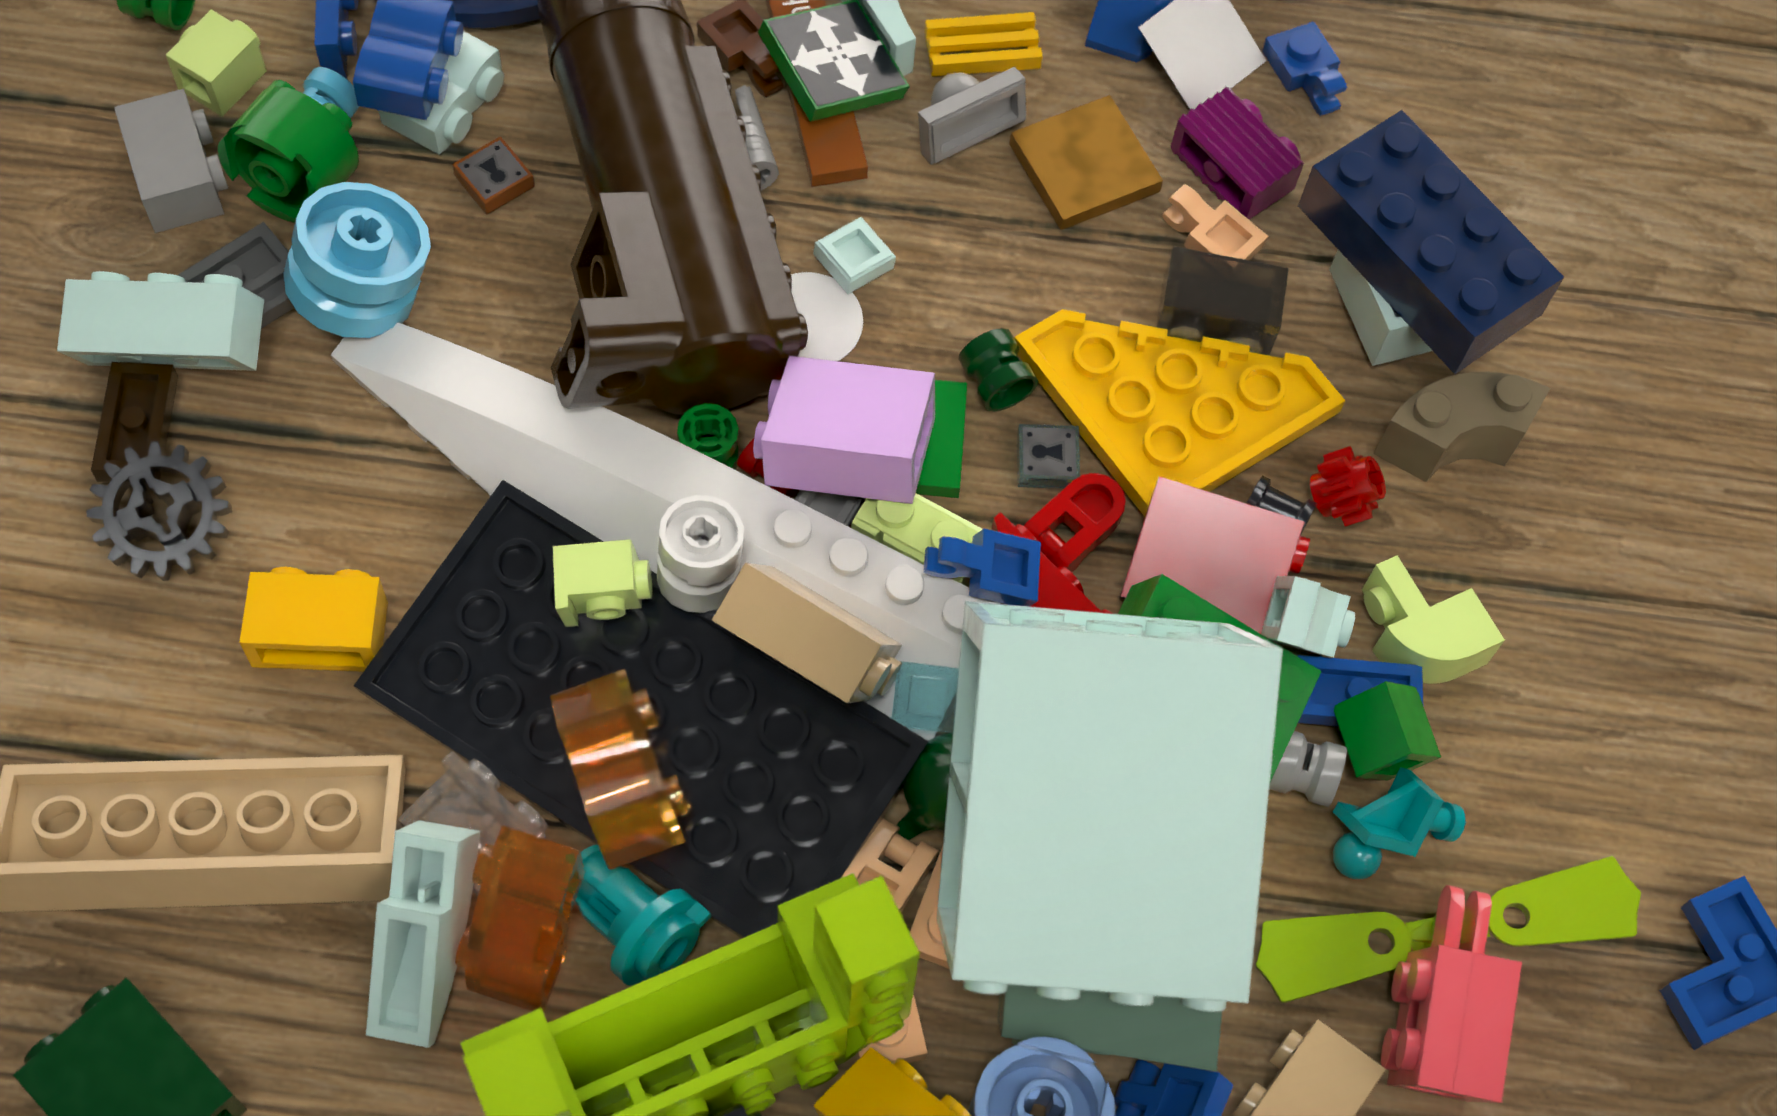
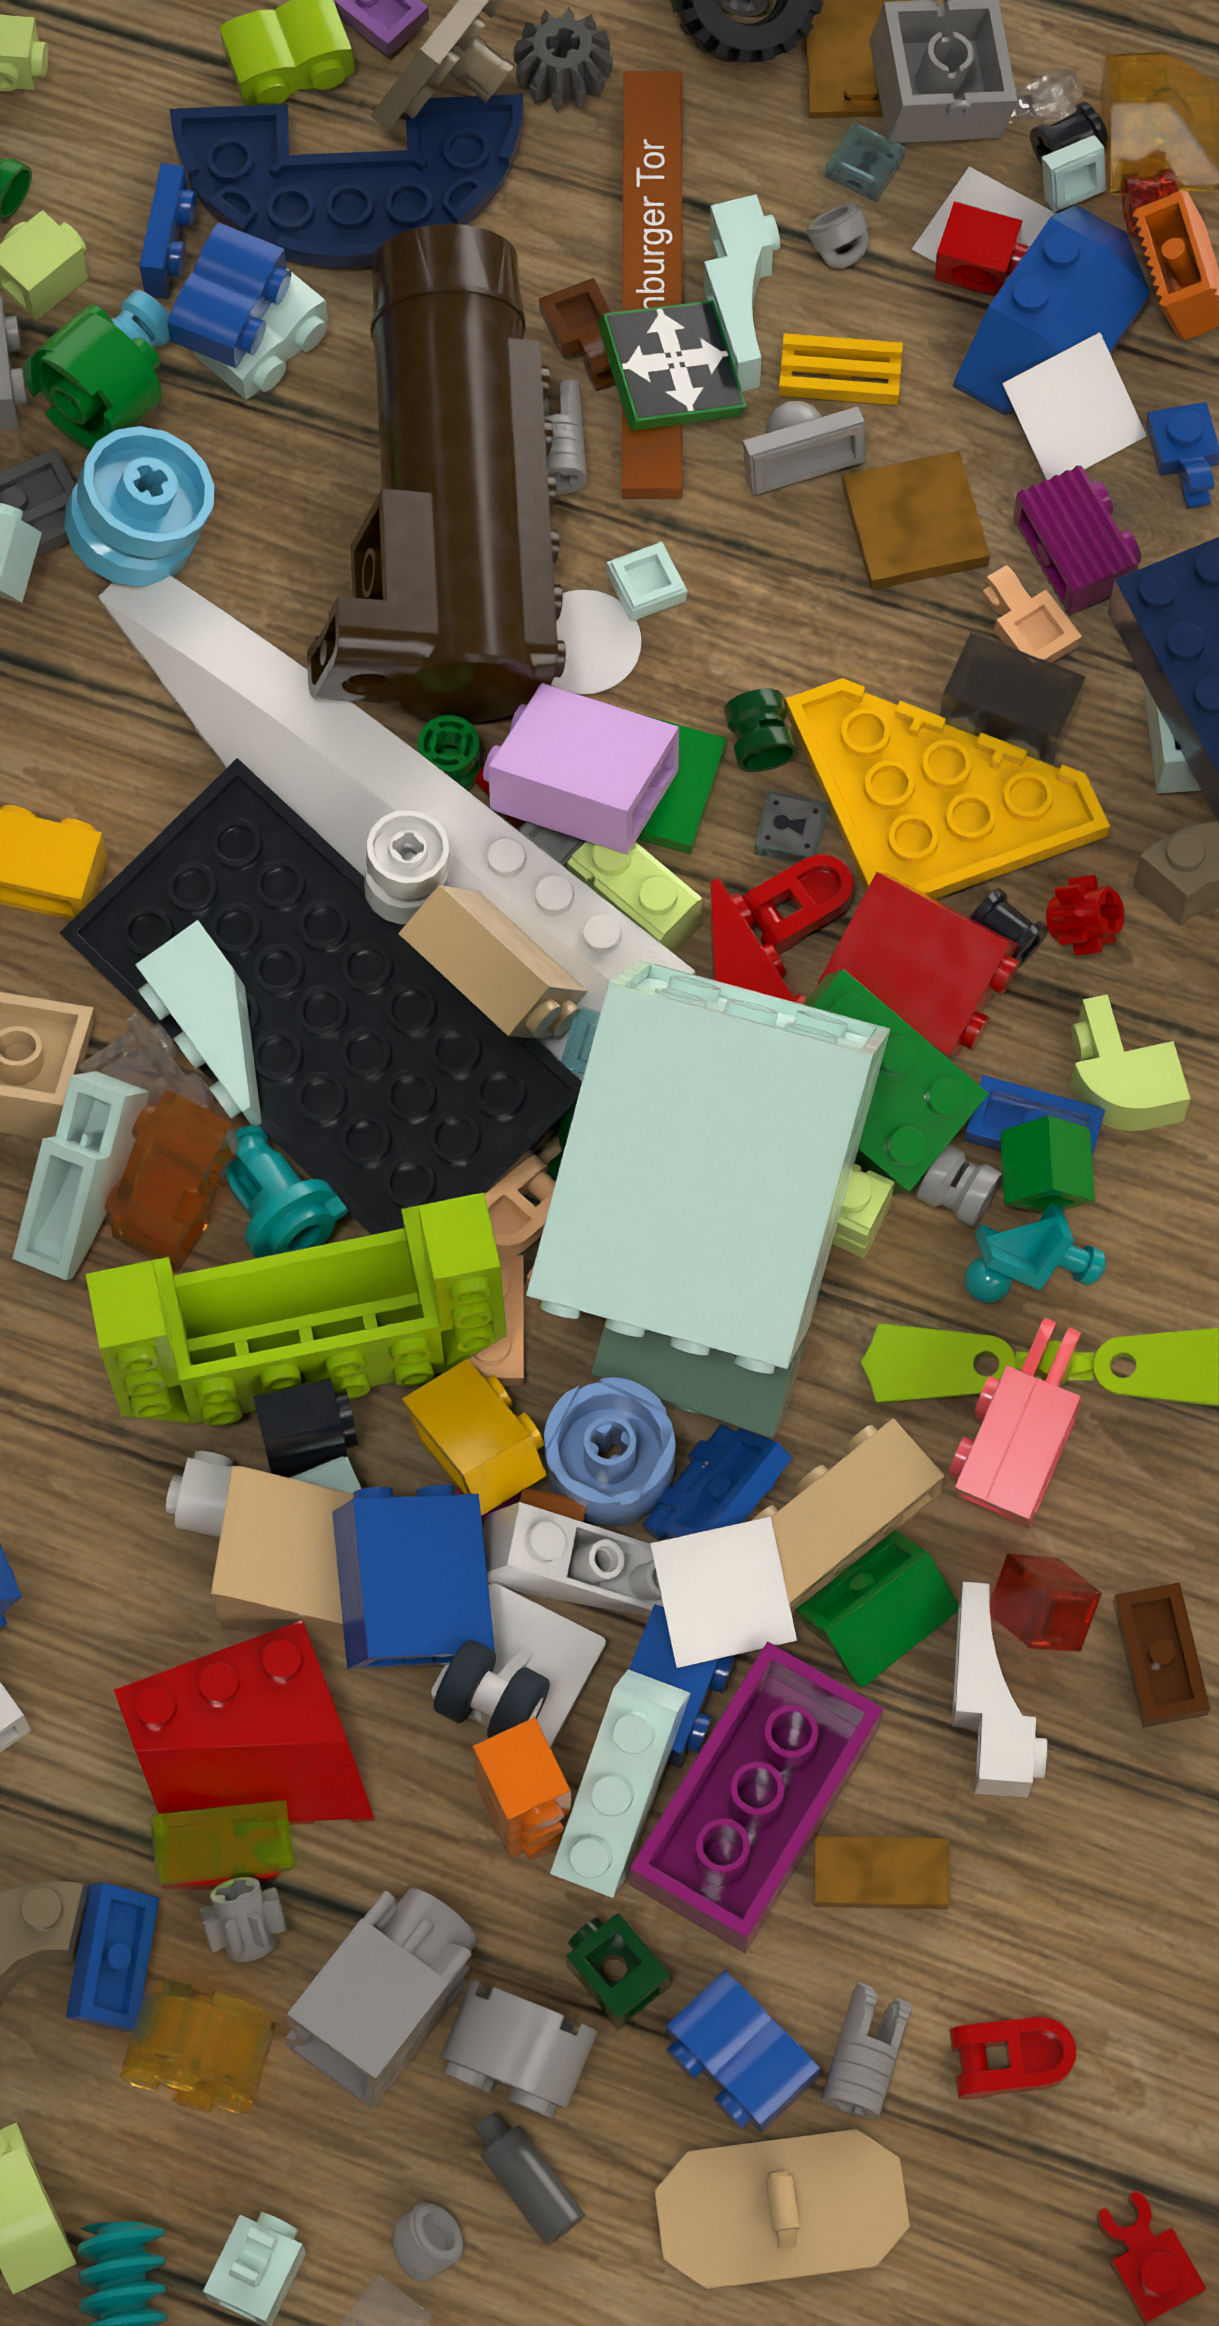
camera: 20 degrees right, 5 degrees up
tile [452,136,535,215] -> none
clear orange brick [550,669,689,870] -> none
yellowish green brick [553,539,652,627] -> none
blue plate [924,528,1041,607] -> none
light aqua slope [1261,576,1355,658] -> none
none -> light aqua slope [135,920,262,1126]

